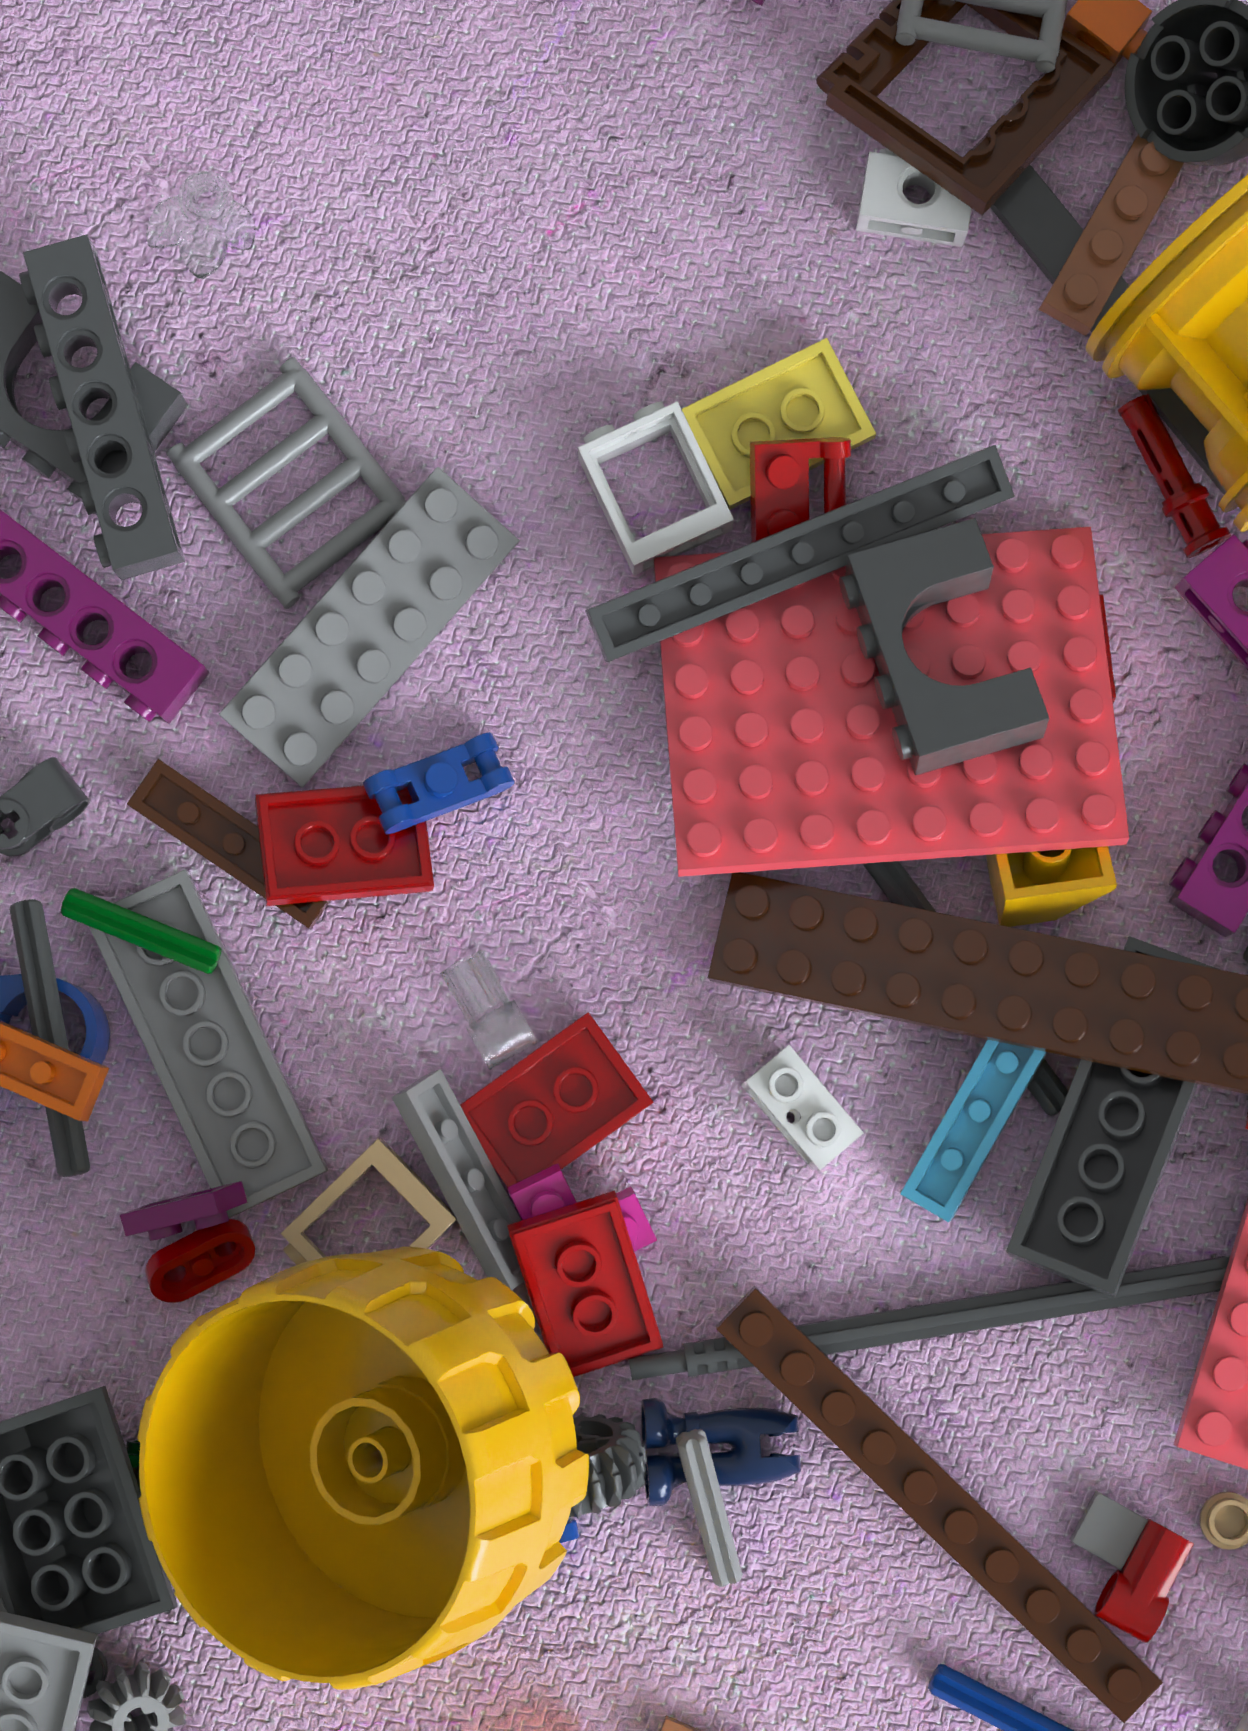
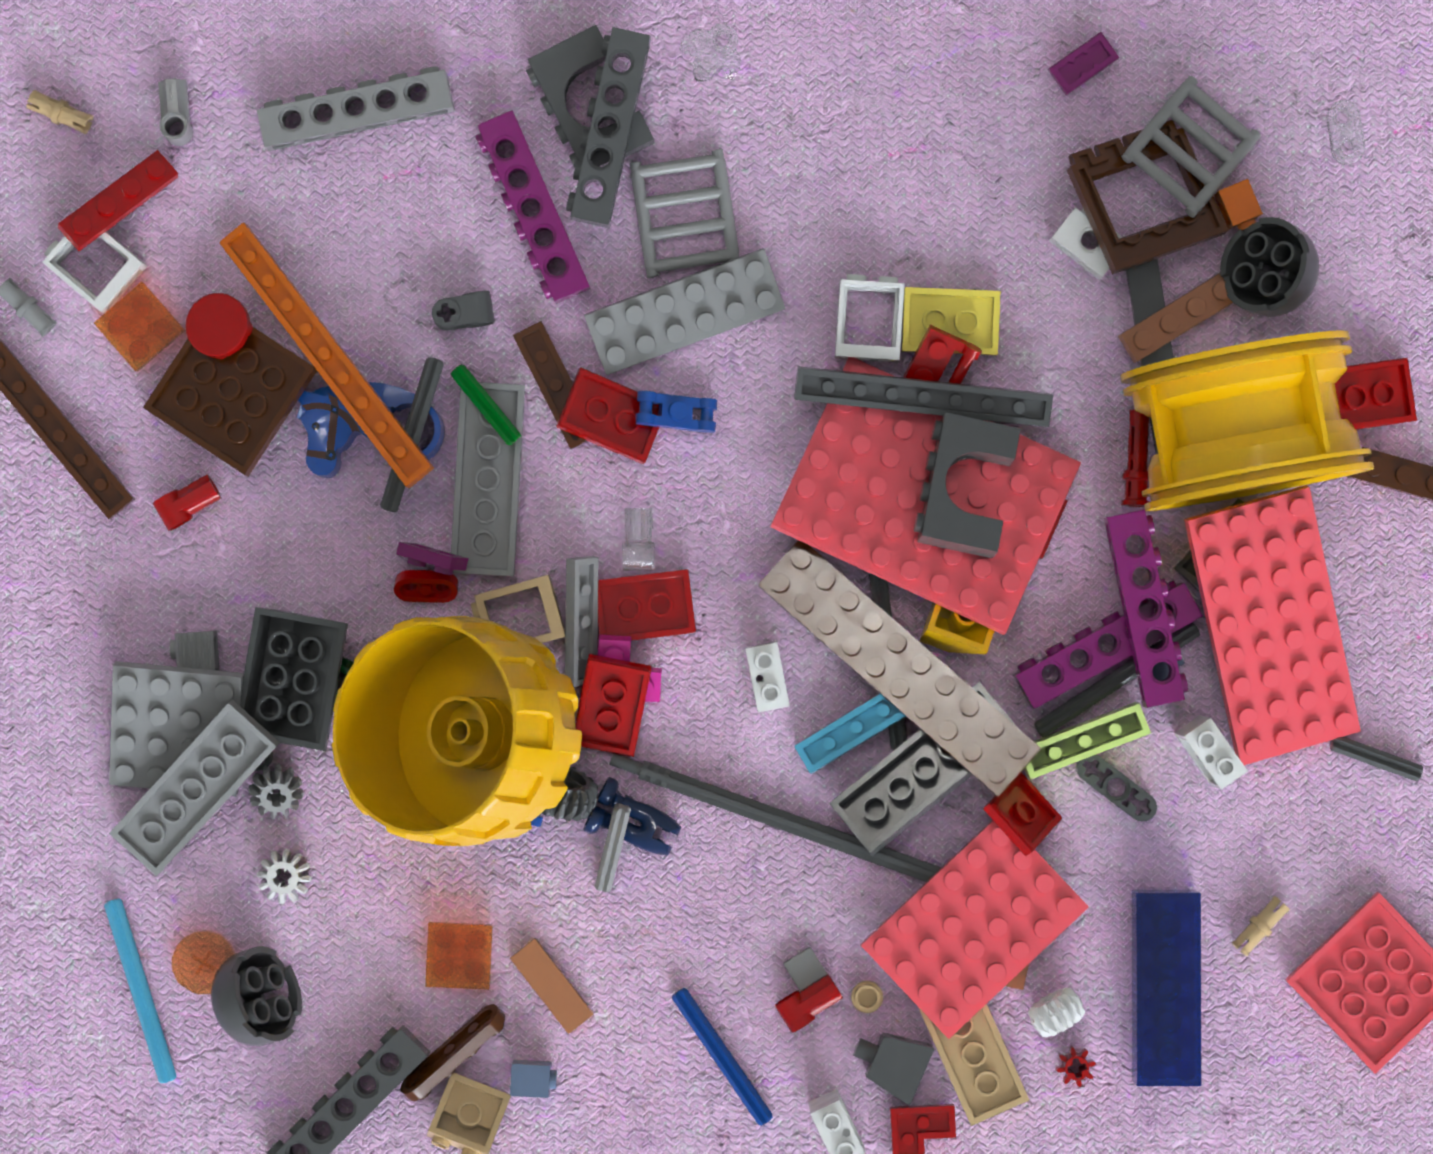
camera: 30 degrees right, 5 degrees up
reddish brown plate [715,1286,1163,1723] -> none

